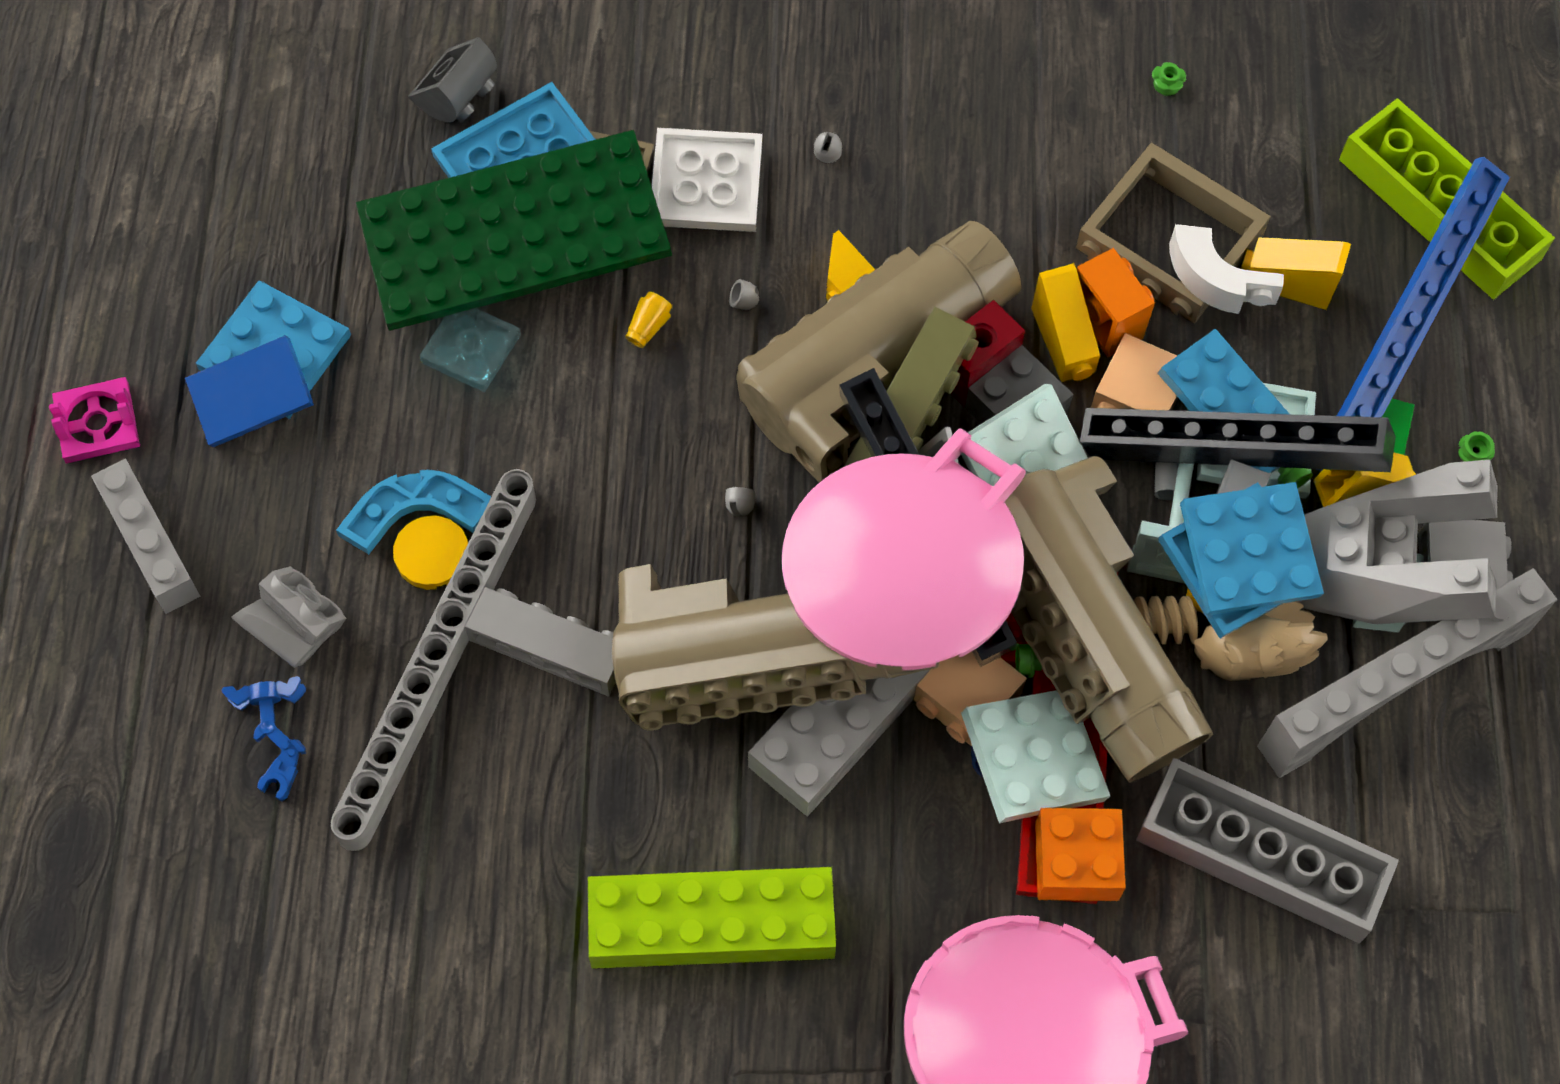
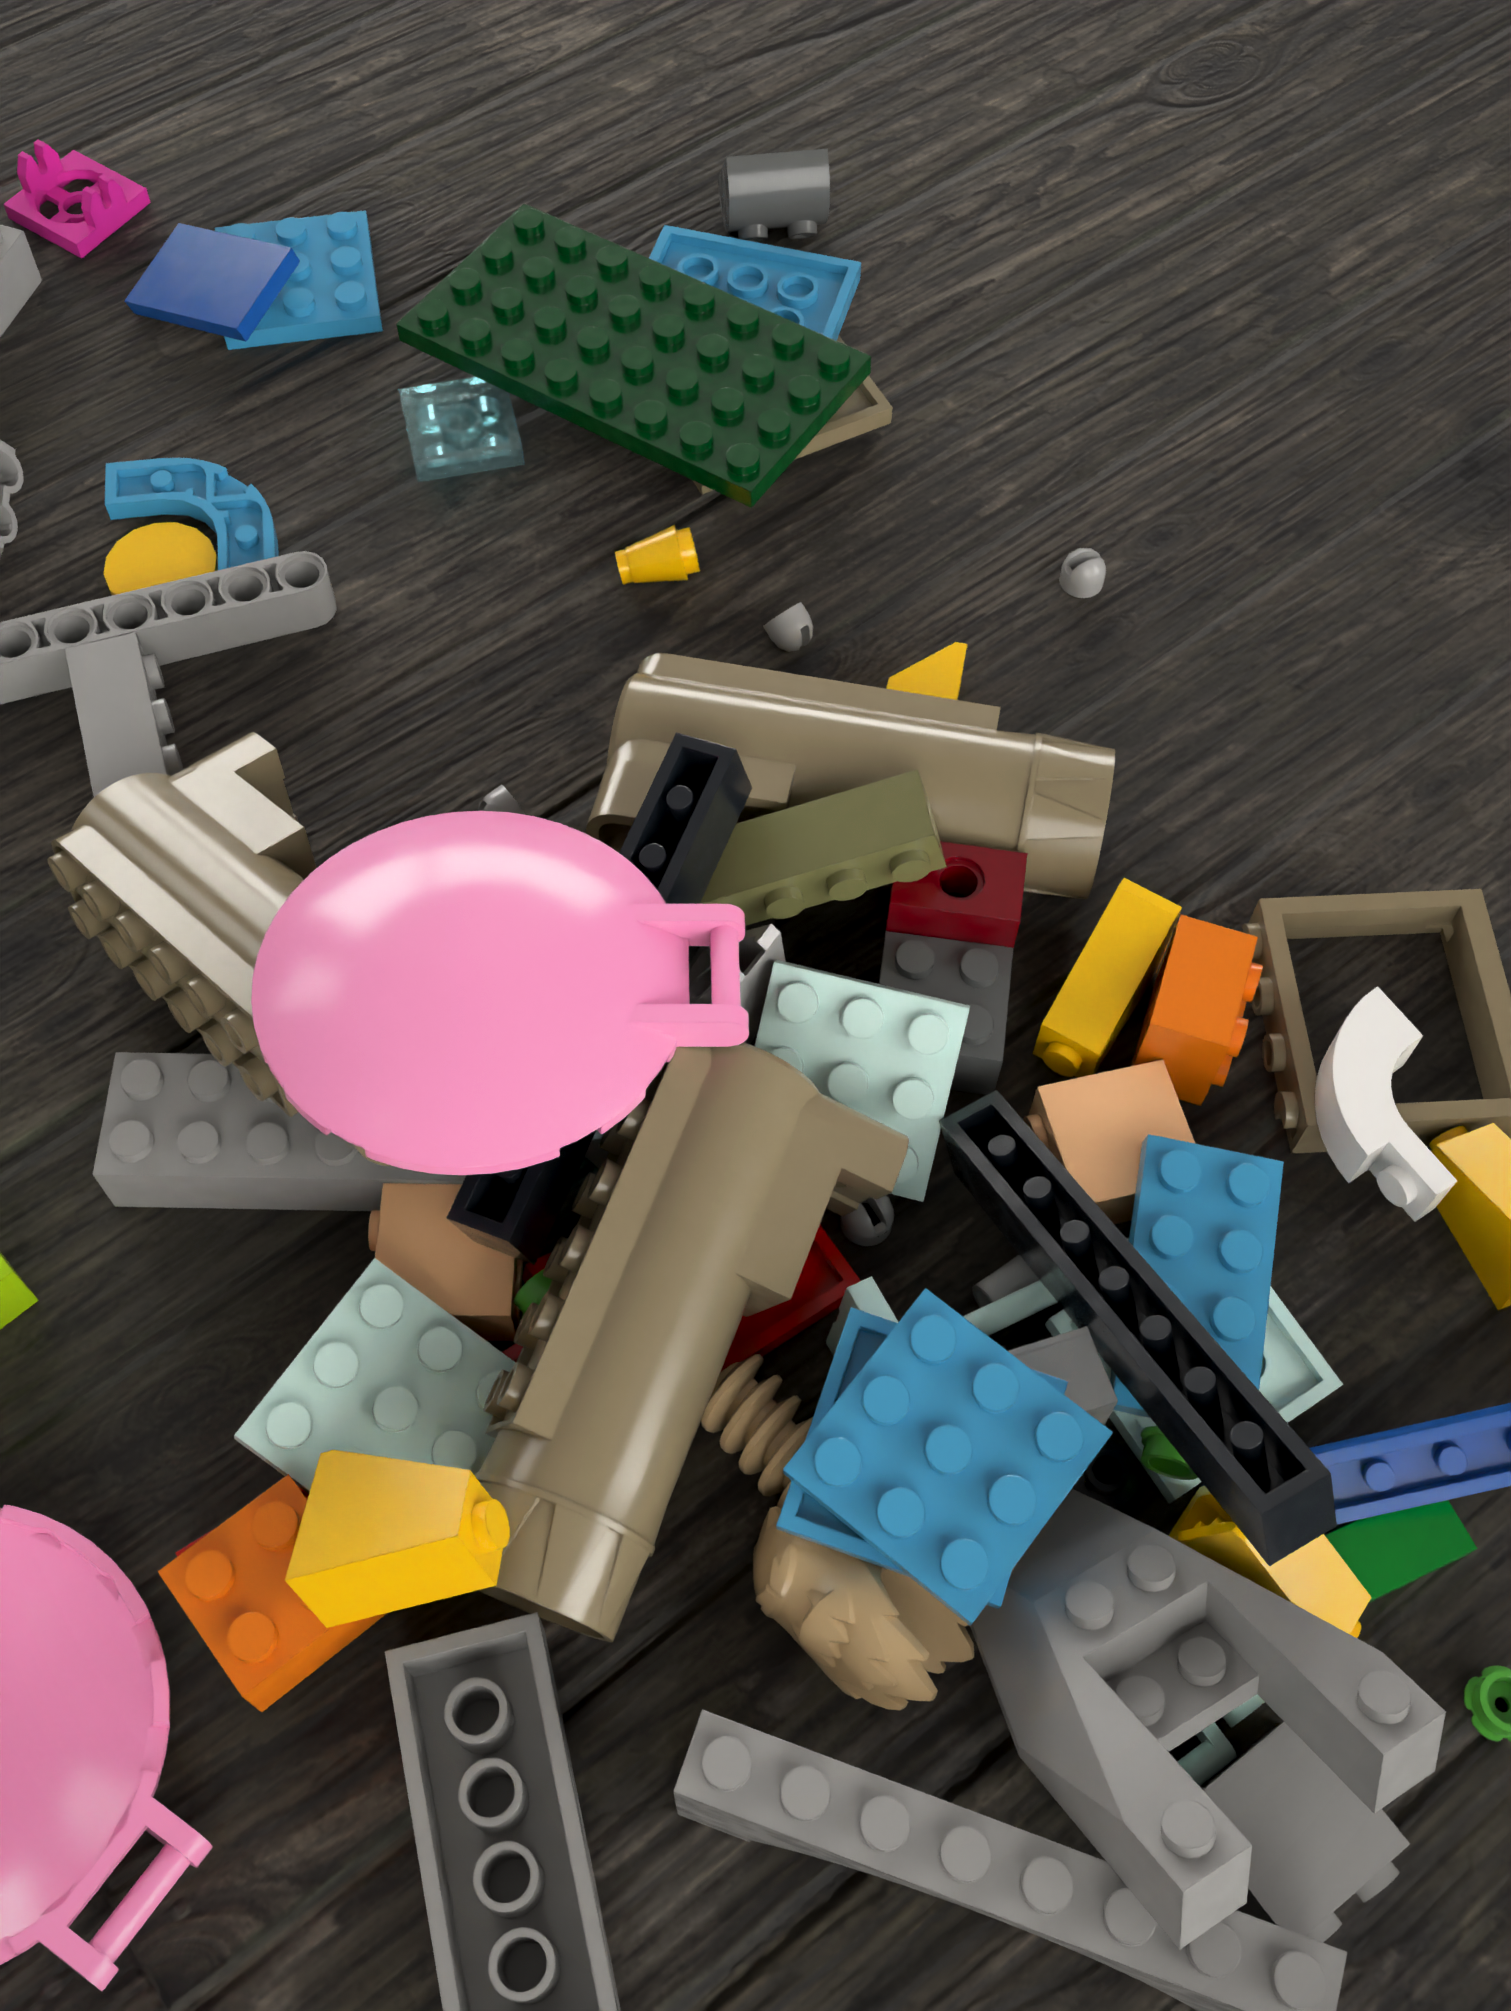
camera: 50 degrees right, 5 degrees down
white plate [652,128,762,232] -> none
none -> yellow slope [285,1450,510,1628]

